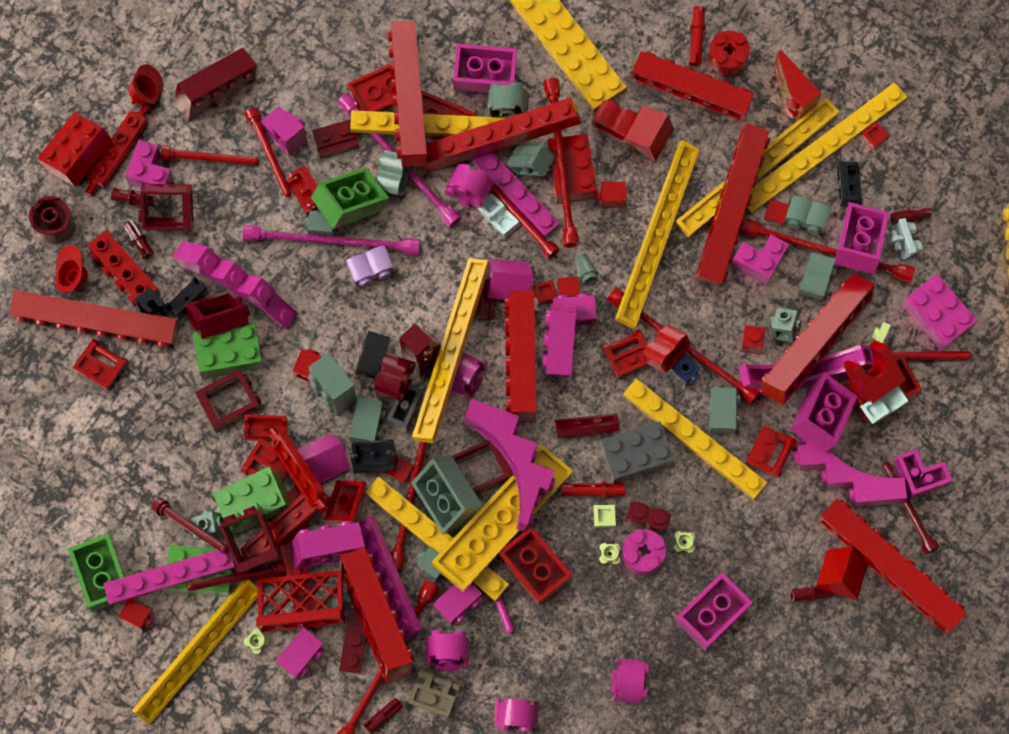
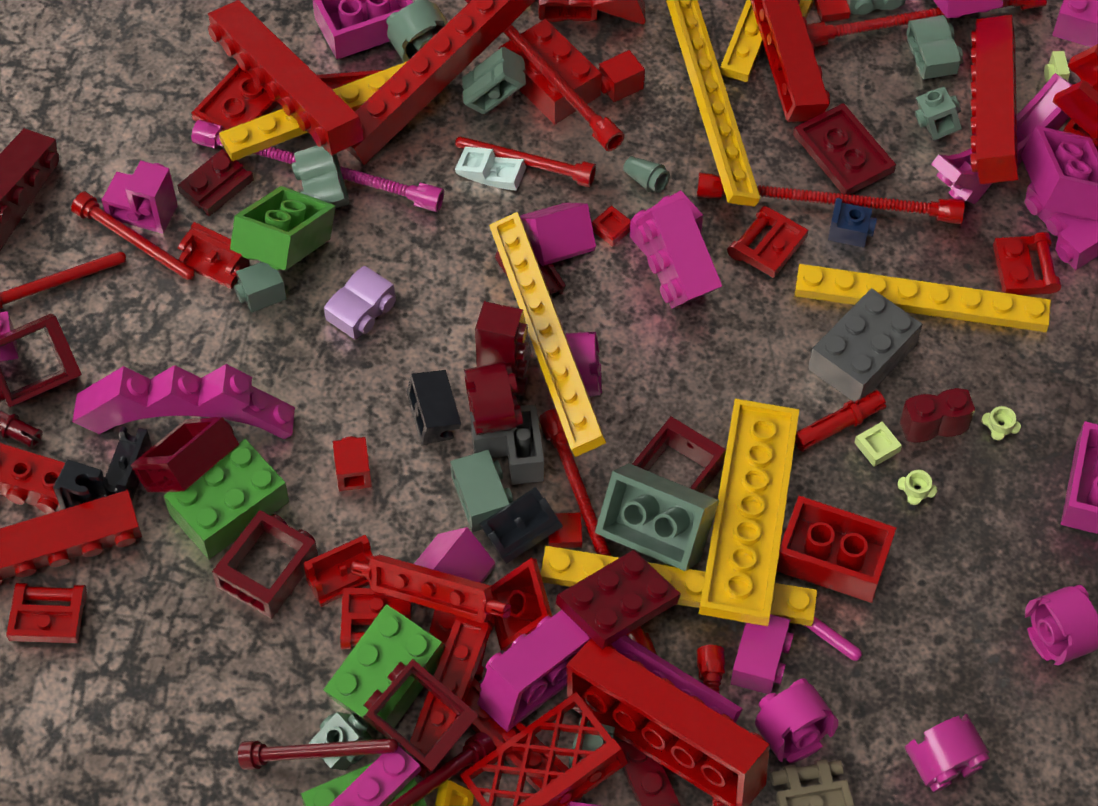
camera: 30 degrees left, 15 degrees down
dark pink hose [243,225,420,255] -> none
sand green brick [308,353,357,417] -> none
sand green brick [416,547,443,583] -> none
dark pink brick [445,164,493,209] -> none
dark pink arch [462,399,556,532] -> none
dark pink plate [470,152,560,238] -> none
red brick [505,290,536,423] -> none
dark red plate [555,413,620,438] -> none
red tile [557,276,579,297] -> none
dark pink brick [622,529,666,577] -> none
red brick [642,325,691,373] -> none
sand green brick [709,387,740,434] -> none
dark pink brick [731,235,789,286] -> none
red brick [740,325,766,355] -> none
none -> dark red plate [555,550,681,649]
none -> dark red plate [793,103,897,195]

